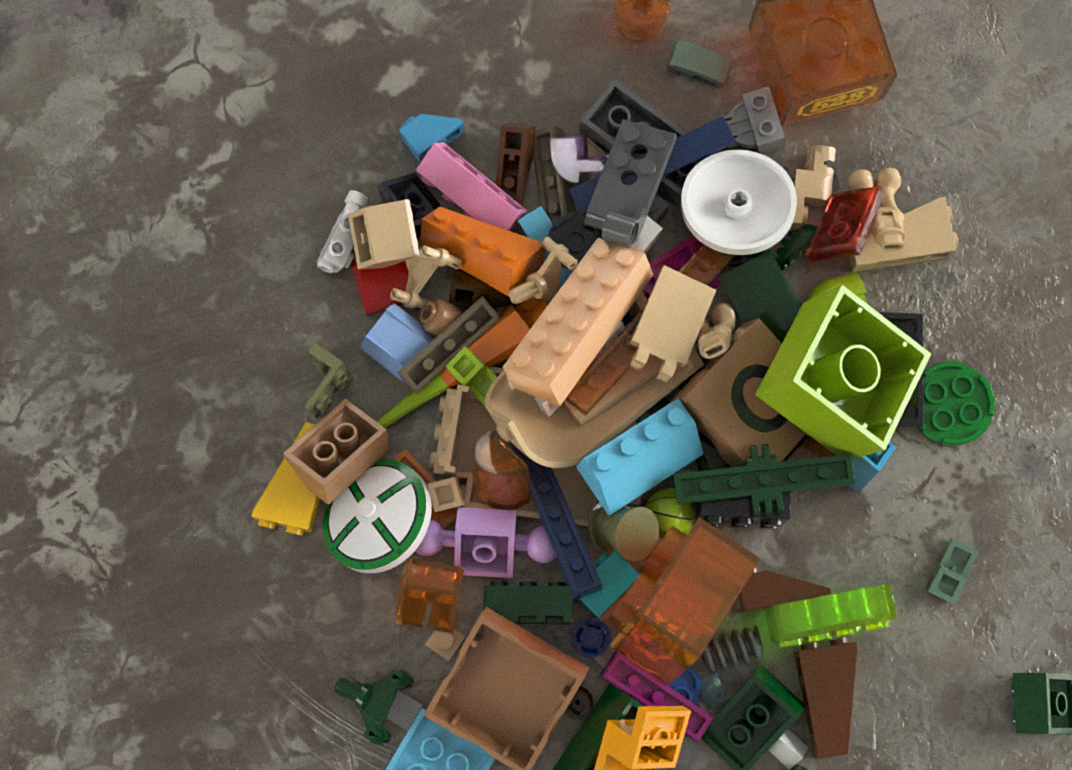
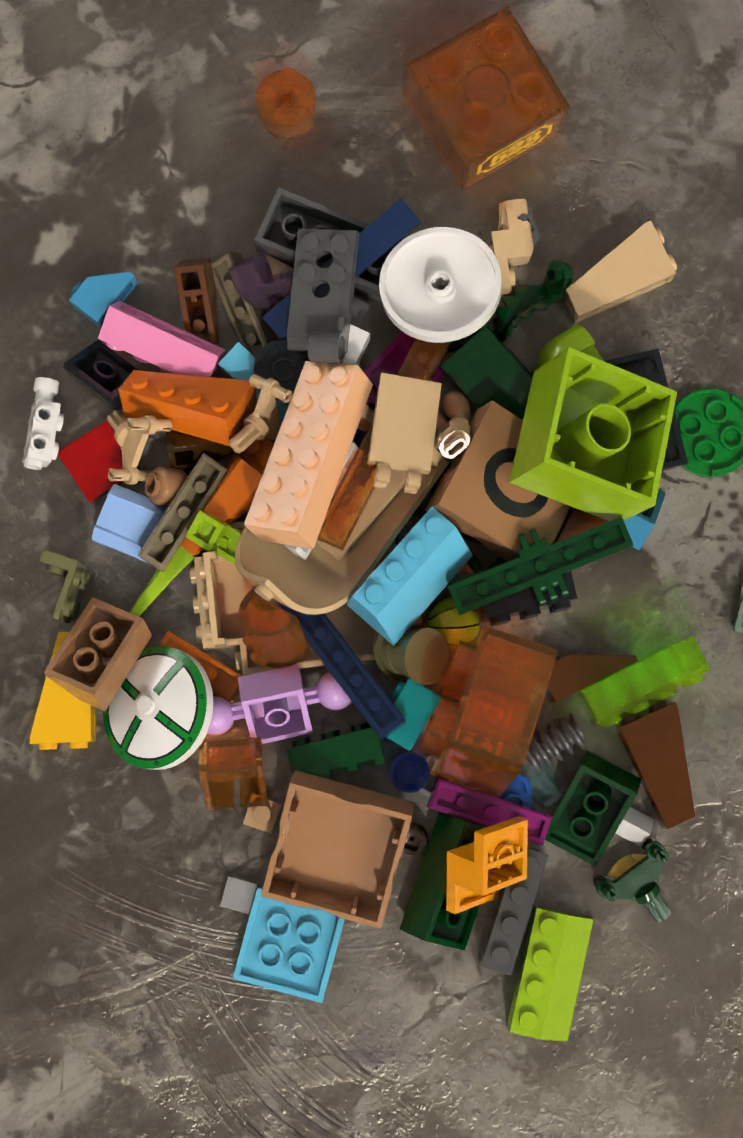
camera: 15 degrees left, 5 degrees up
dark green axle [334,669,414,745] -> none
tan slope [348,200,420,270] -> none
tan plate [427,476,465,512] -> none
sand green slope [667,40,731,86] -> none
light grey brick [720,86,786,154] -> none
clear red tile [806,186,885,262] -> none
tan piece [848,168,905,252] -> none

